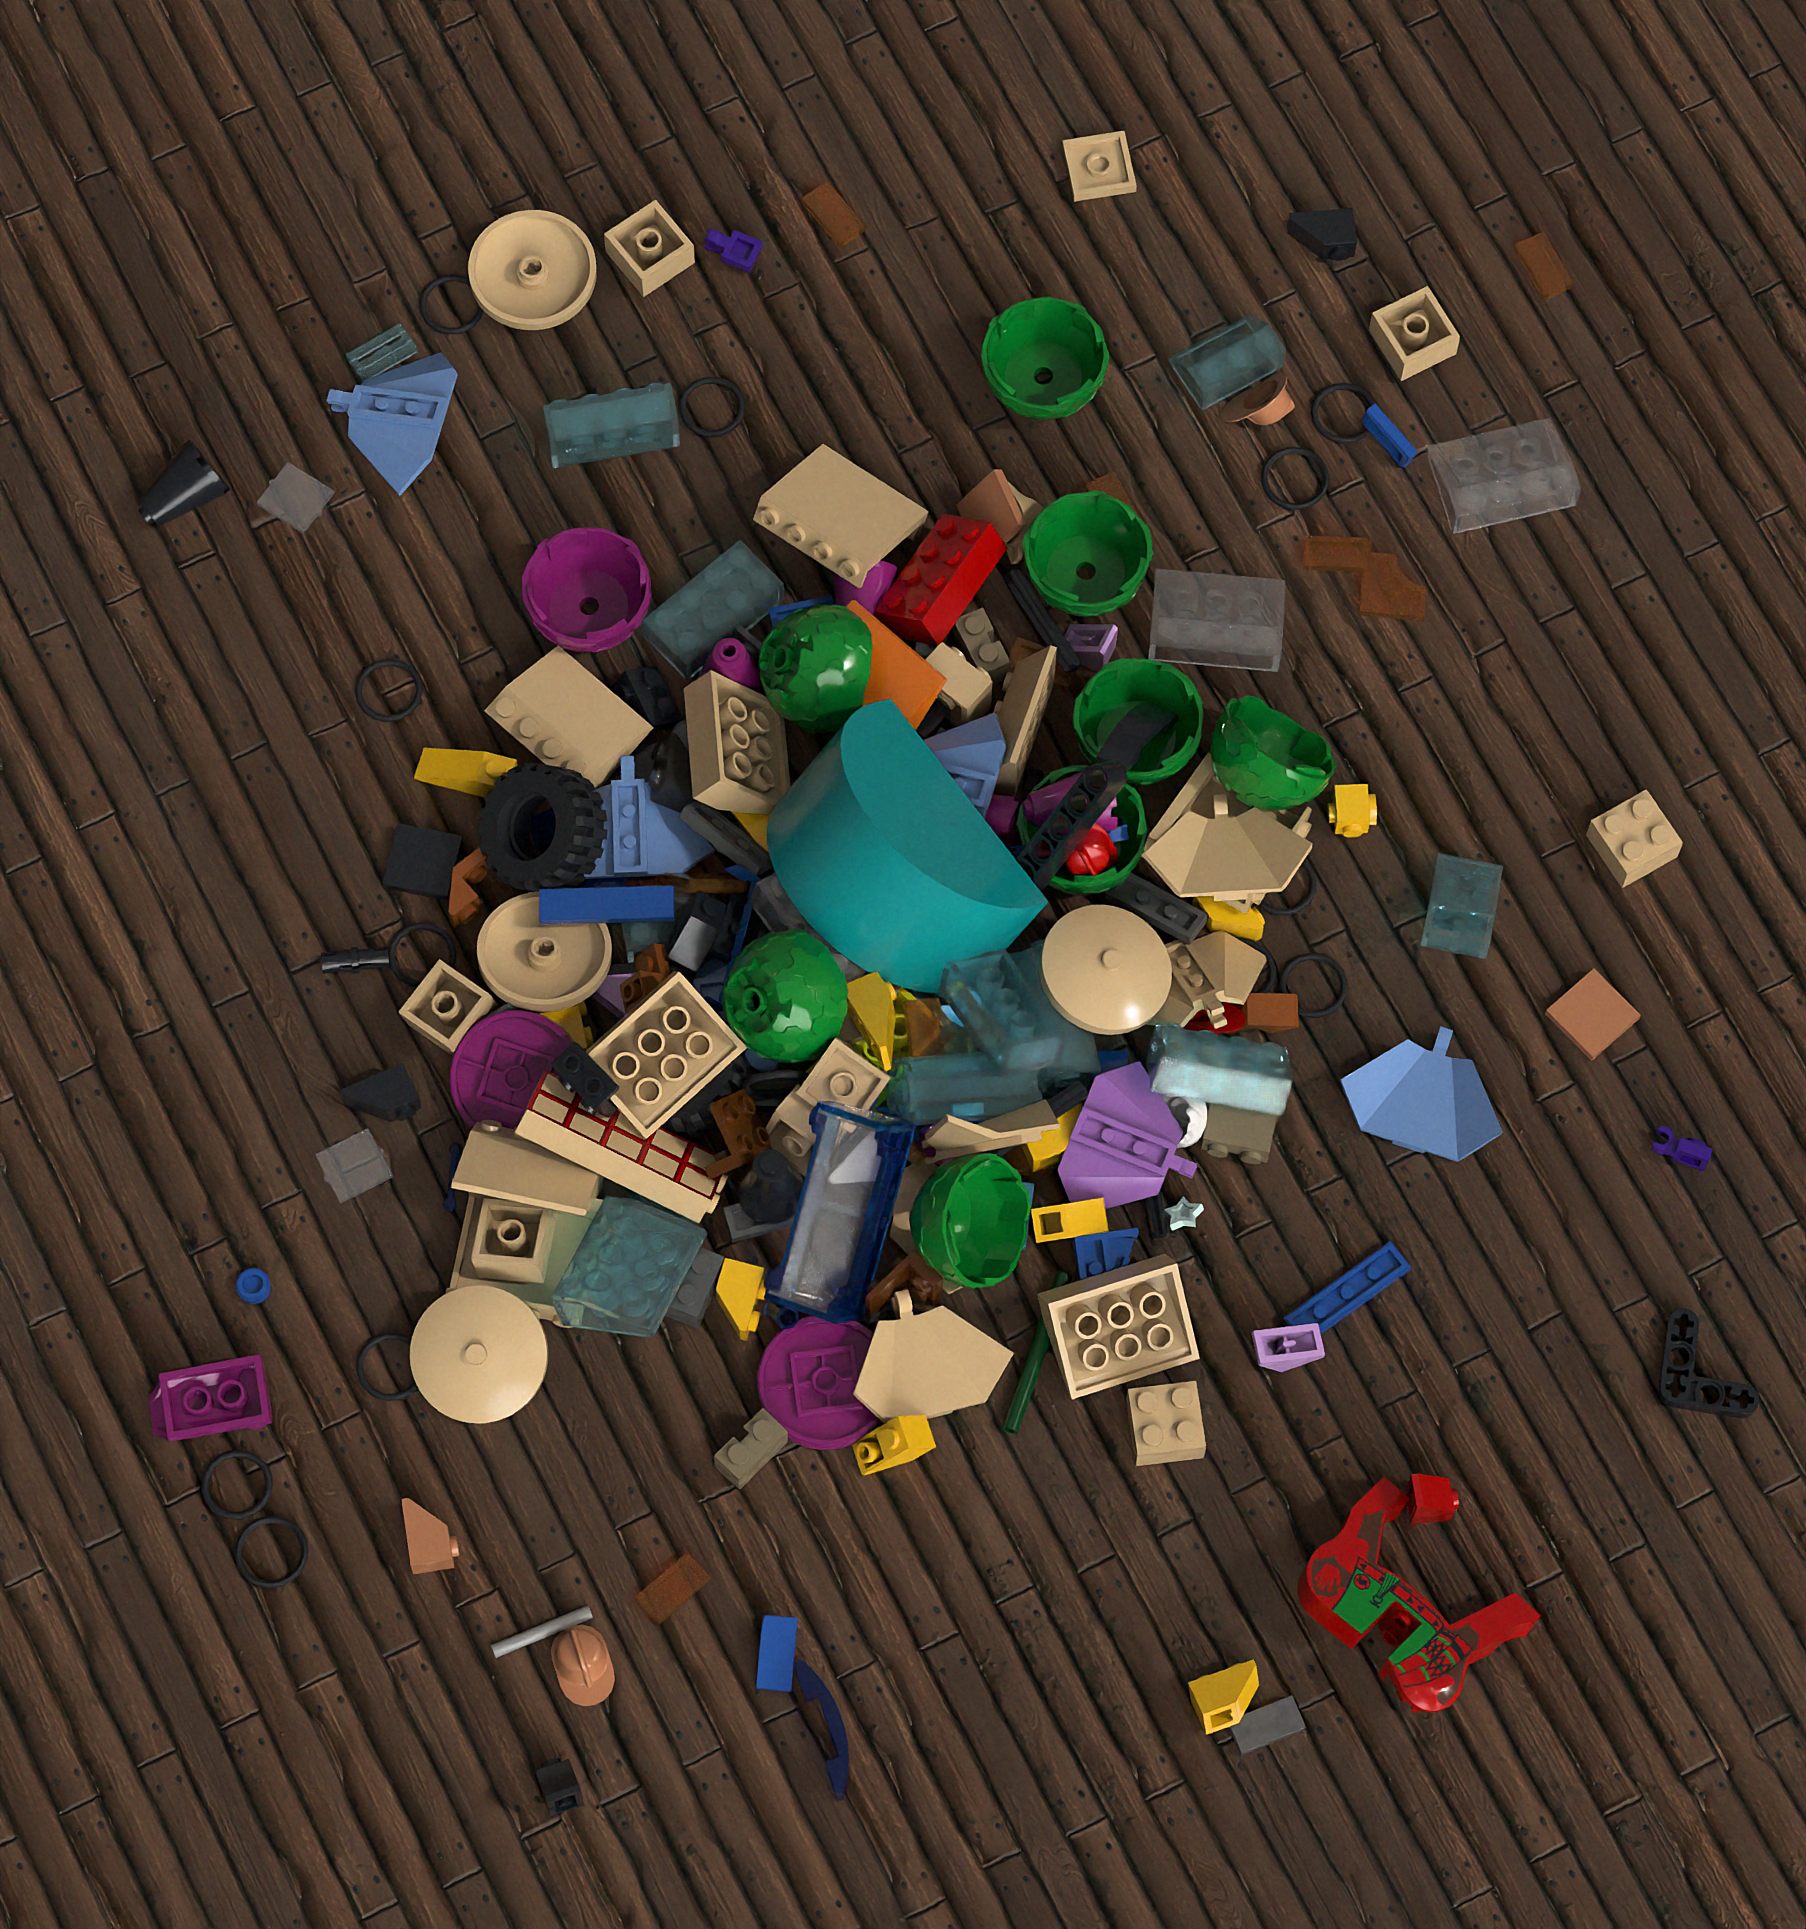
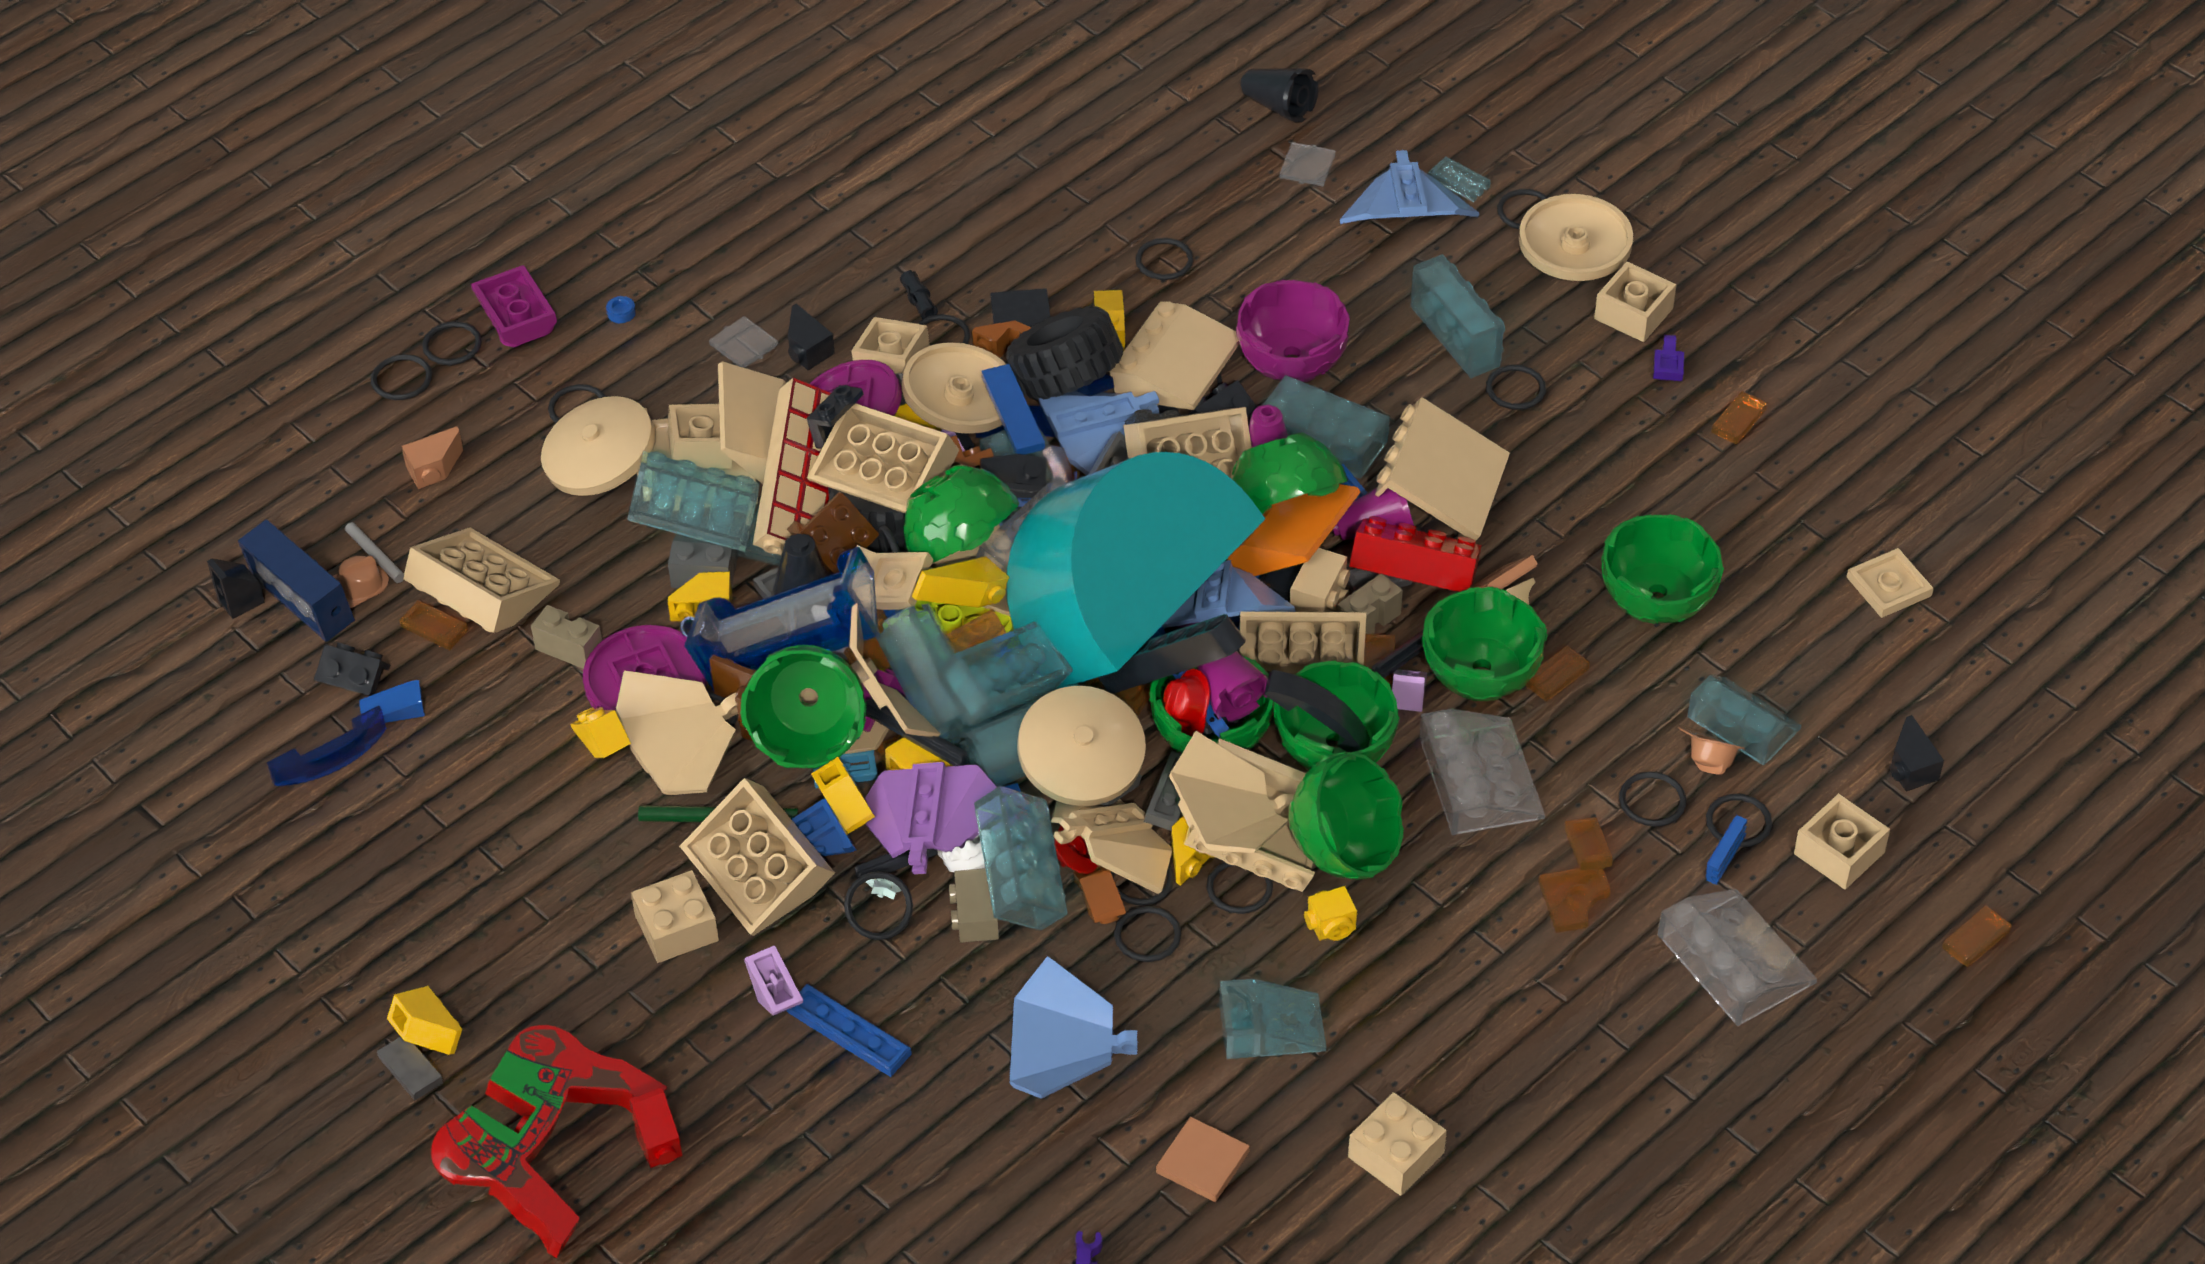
camera: 75 degrees right, 20 degrees down
none -> dark blue brick [238,519,355,642]
none -> black bracket [314,642,391,696]
none -> tan slope [403,528,560,633]
none -> black tyre [844,872,913,940]

